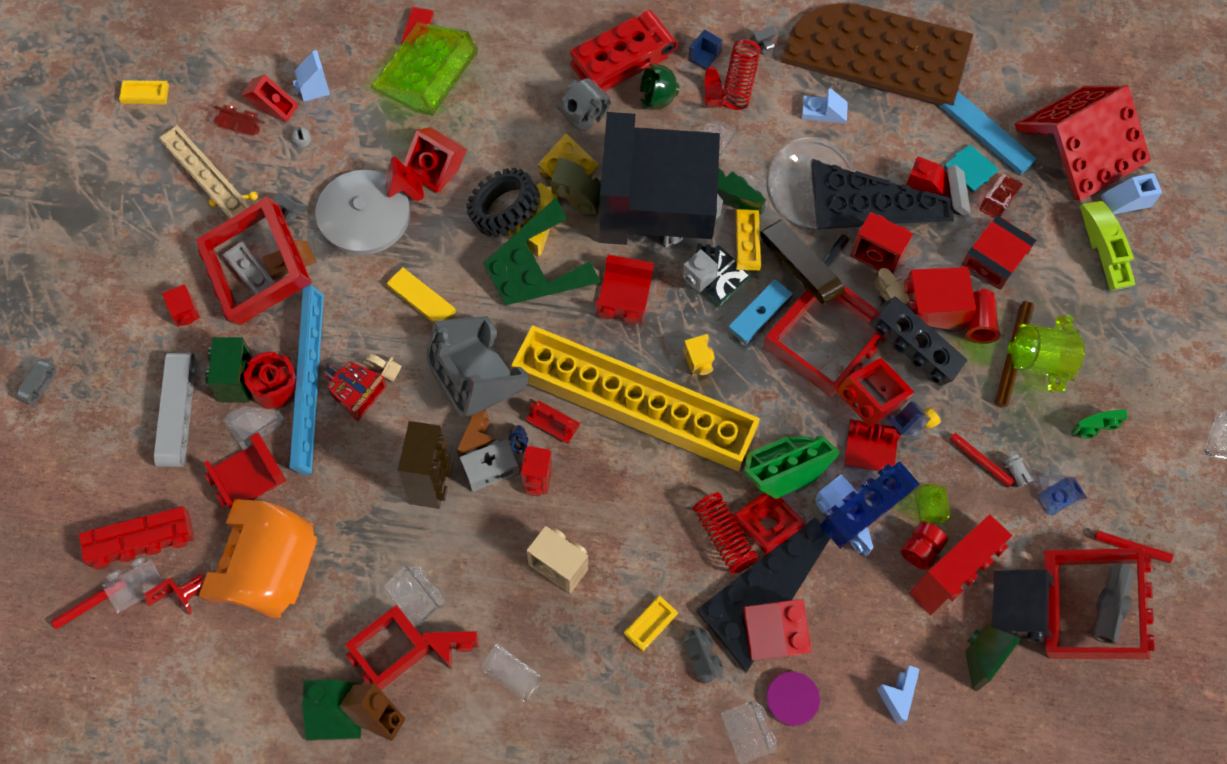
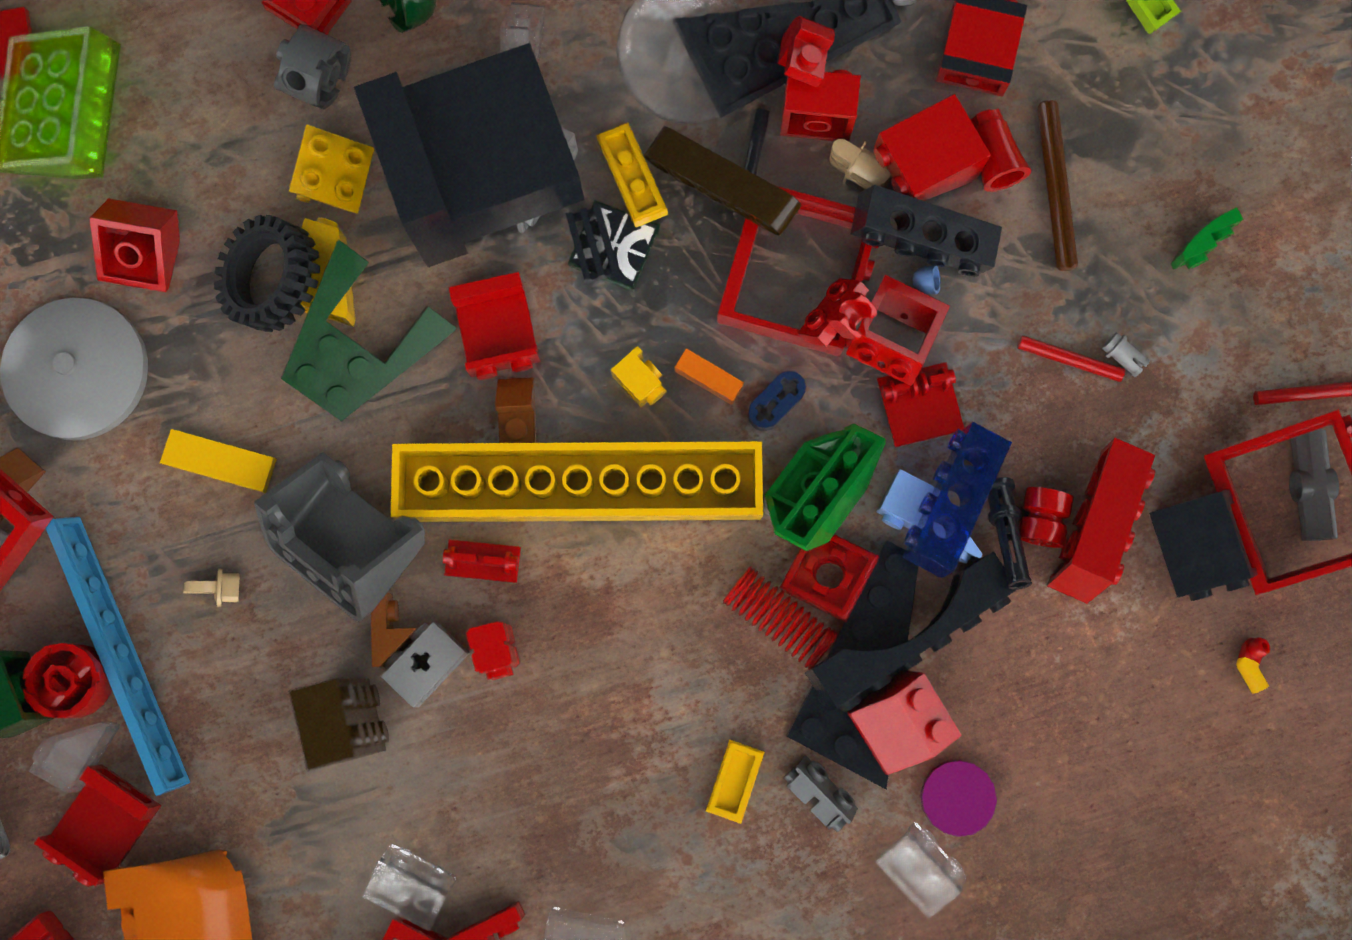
camera: 20 degrees left, 15 degrees up
red torso [323,362,387,422] -> none
red slope [386,156,424,202] -> none
dark blue pin [508,425,528,454] -> none
tan brick [527,526,588,594] -> none
olive brick [551,157,601,215] -> none
light grey brick [682,249,718,293] -> none
dark green slope [717,168,766,214] -> none
dark azure tile [728,280,793,344] -> none
light blue slope [877,665,920,725] -> none
dark blue panel [887,401,931,436] -> none
clear neon green brick [915,483,951,524] -> none
yellow hinge [923,407,941,429] -> none
dark green slope [965,626,1020,692] -> none
clear neon green container [1007,315,1085,392] -> none
clear blue bracket [1038,477,1087,515] -> none
none -> dark orange slope [495,377,536,443]
none -> orange piece [675,348,744,405]
none -> dark blue beam [748,371,806,431]
none -> red brick [778,16,835,87]
none -> red plate [797,278,877,347]
none -> black arch [805,551,1016,712]
none -> medium blue hinge [912,266,941,295]
none -> black pin [982,477,1032,590]
none -> arm [1236,637,1270,694]

